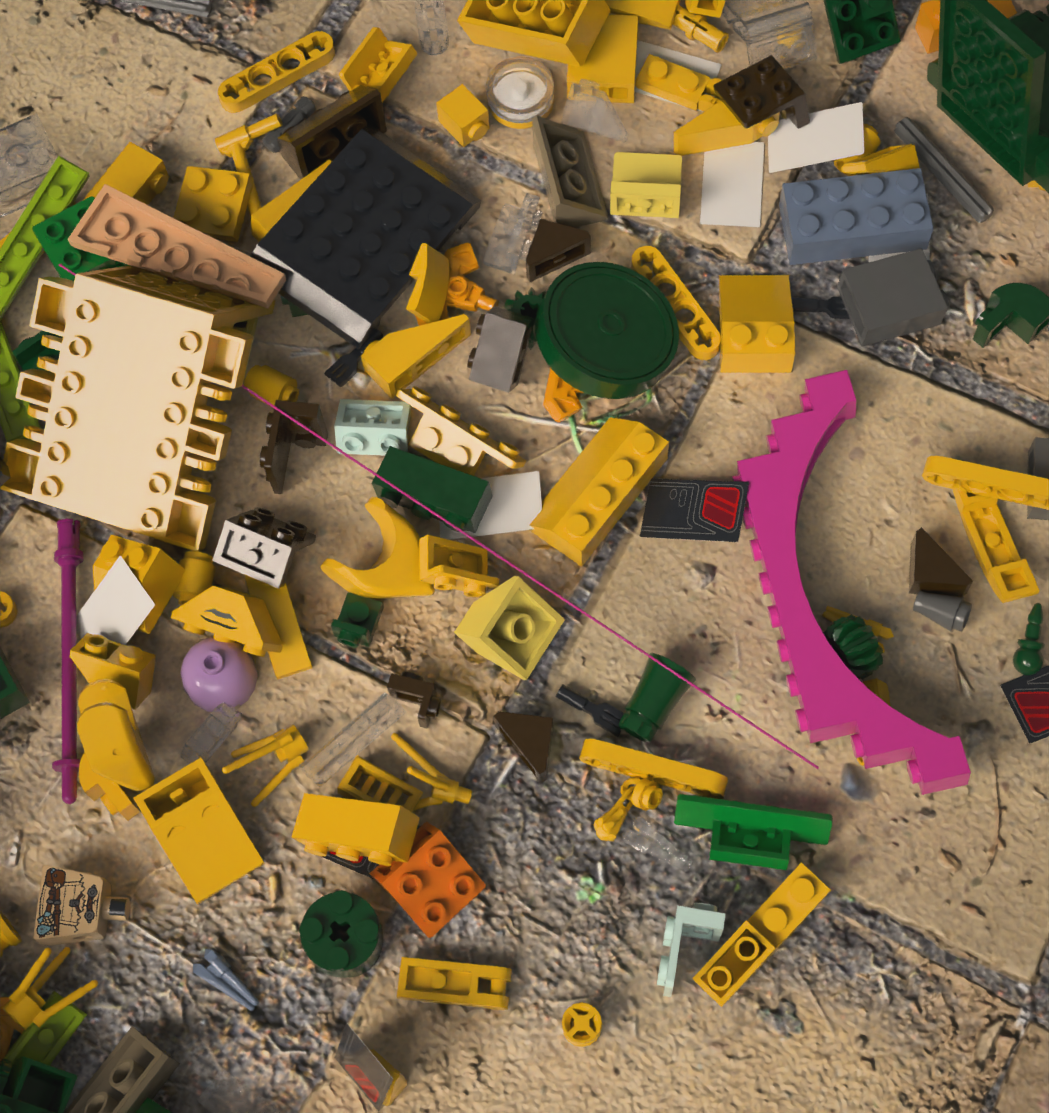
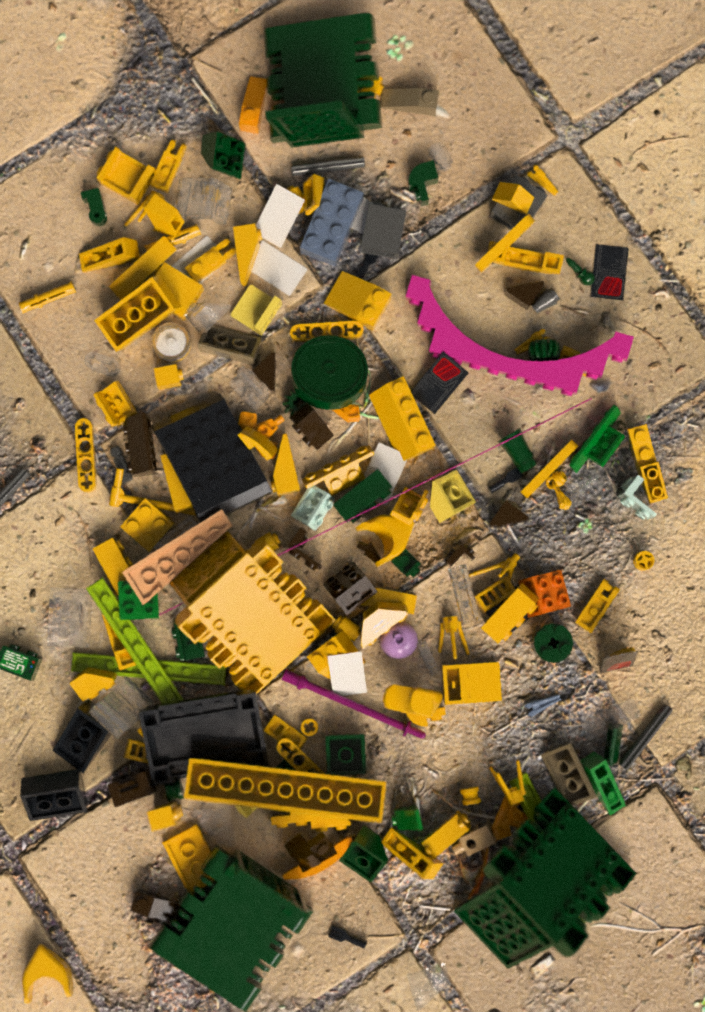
camera: 65 degrees left, 15 degrees up
torso [33,865,131,946] -> none
yellow slope [70,633,156,710] -> none
black piece [324,329,384,387] -> none
dark brown bracket [713,55,810,129] -> none
none -> dark brown bar [357,541,381,563]

